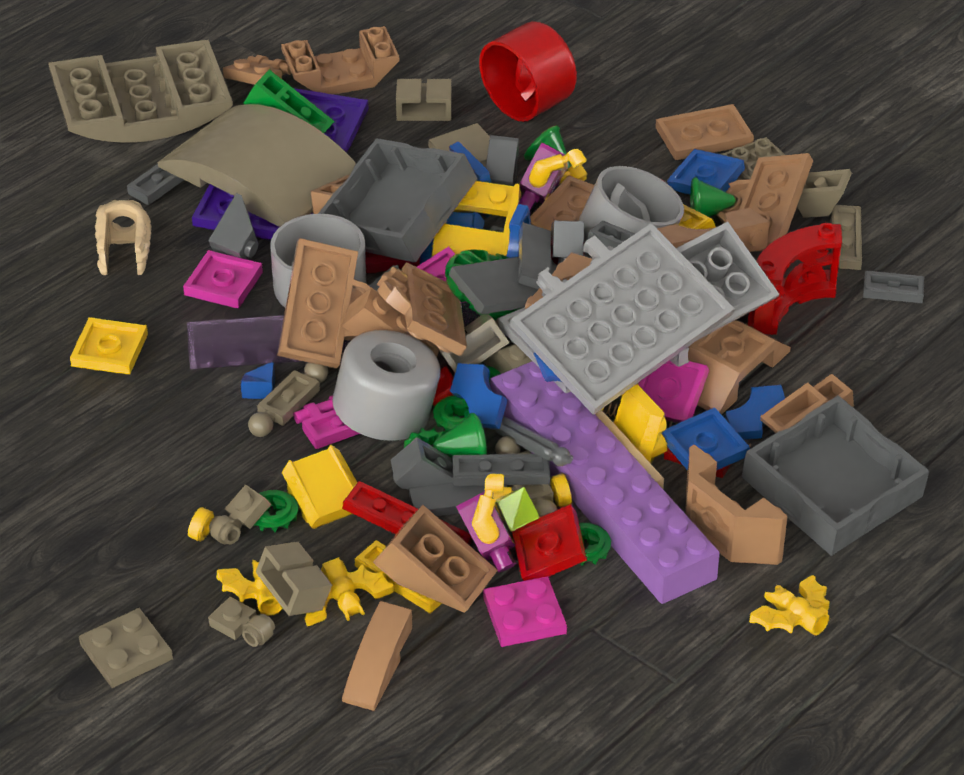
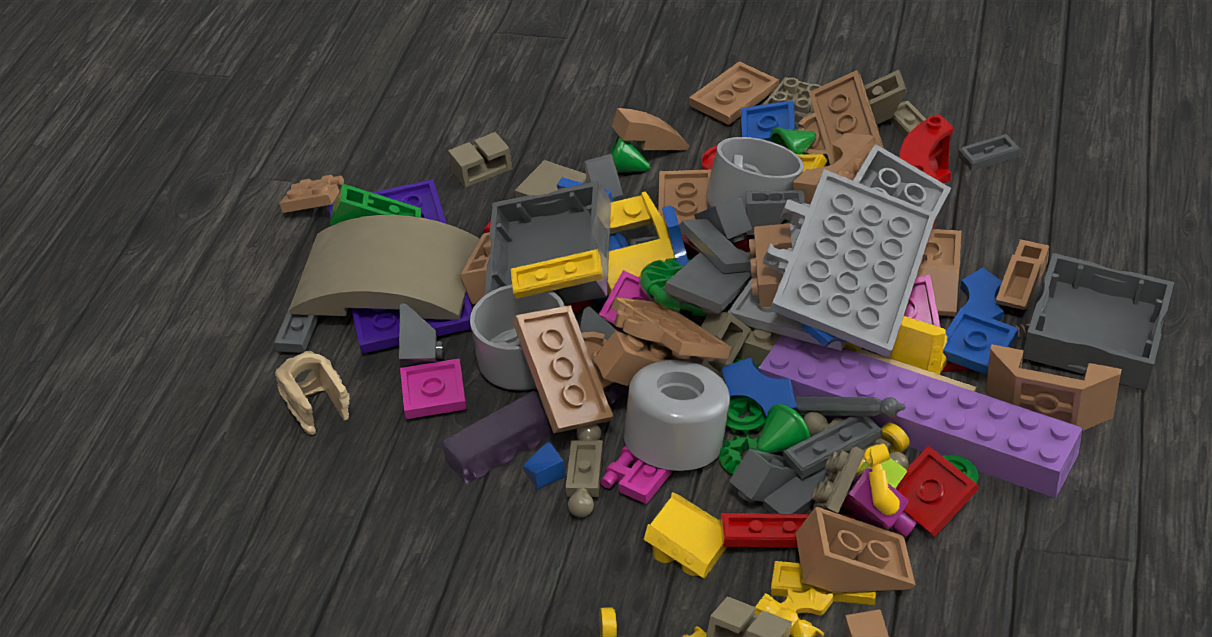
camera: 25 degrees left, 0 degrees up
dark tan slope [48,40,233,143] -> none
yellow plate [70,318,148,375] -> none
dark tan plate [209,485,271,545] -> none
green gear [253,490,299,532] -> none
medium nougat slope [281,26,399,95] -> none
red piece [479,21,577,122] -> none
dark pink plate [483,576,567,647] -> none
torso [519,142,587,214] -> none
yellow animal [749,575,830,636] -> none
none -> yellow tile [511,249,603,299]
none -> medium nougat slope [611,108,689,150]
none -> dark tan tile [811,446,865,513]

